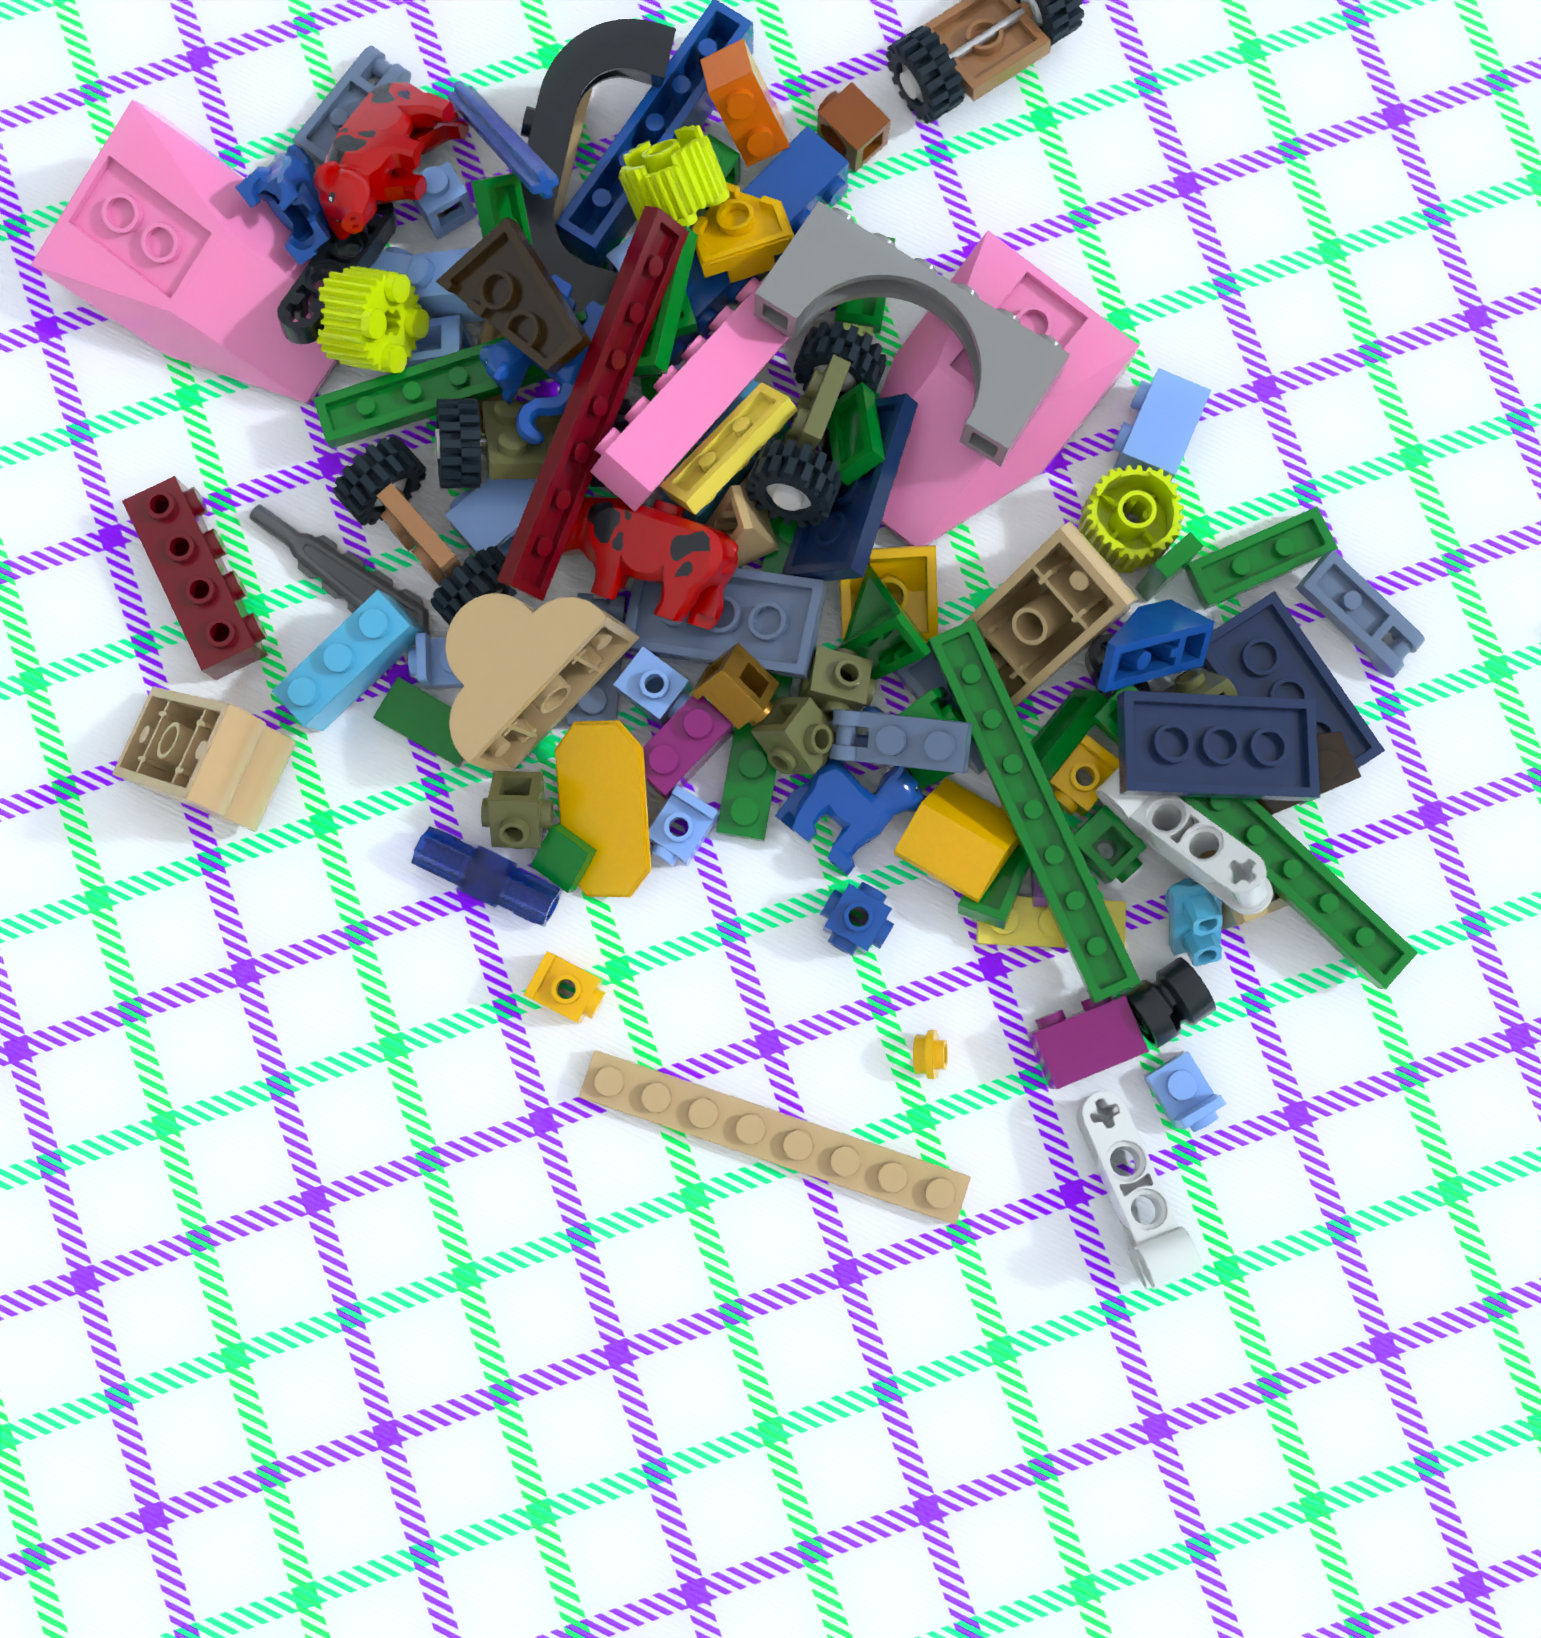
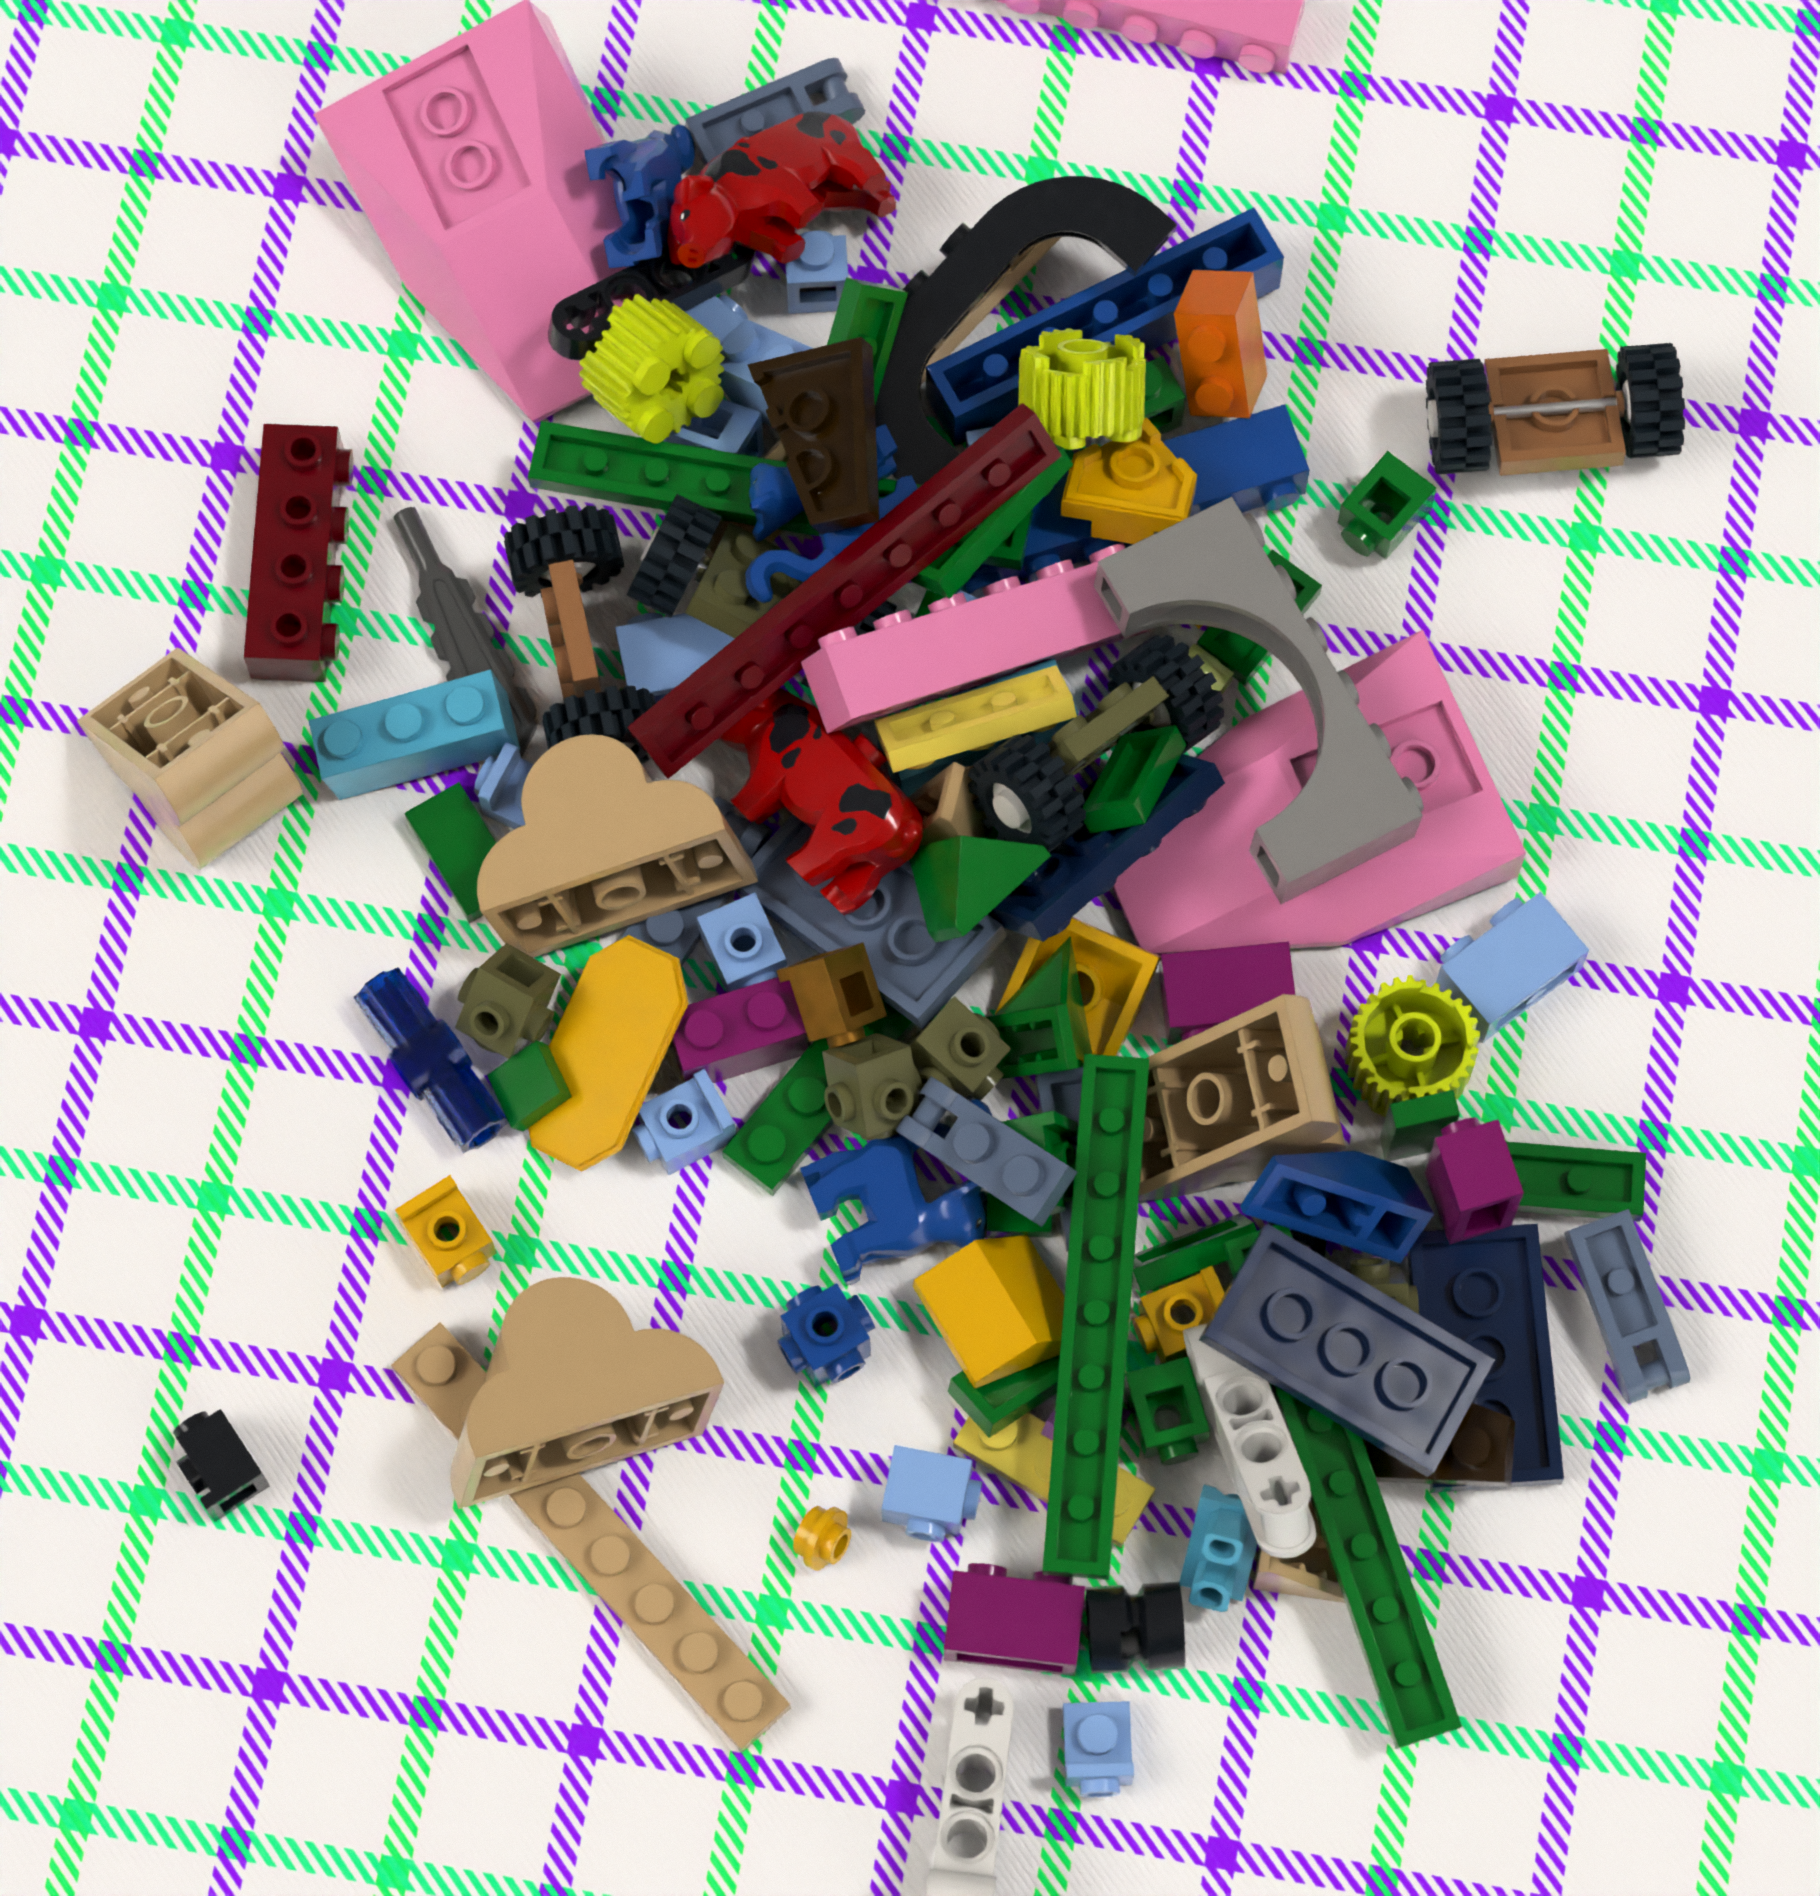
camera: 30 degrees right, 10 degrees down
blue axle [448,81,559,200] -> none
dark orange brick [817,82,891,173] -> none
none -> black brick [173,1408,270,1522]
none -> tan brick [450,1277,725,1509]
none -> light blue brick [881,1445,982,1542]
none -> green slope [909,835,1051,943]
none -> magenta brick [1158,941,1296,1045]
none -> green brick [1337,451,1437,560]
none -> magenta brick [1425,1117,1524,1245]

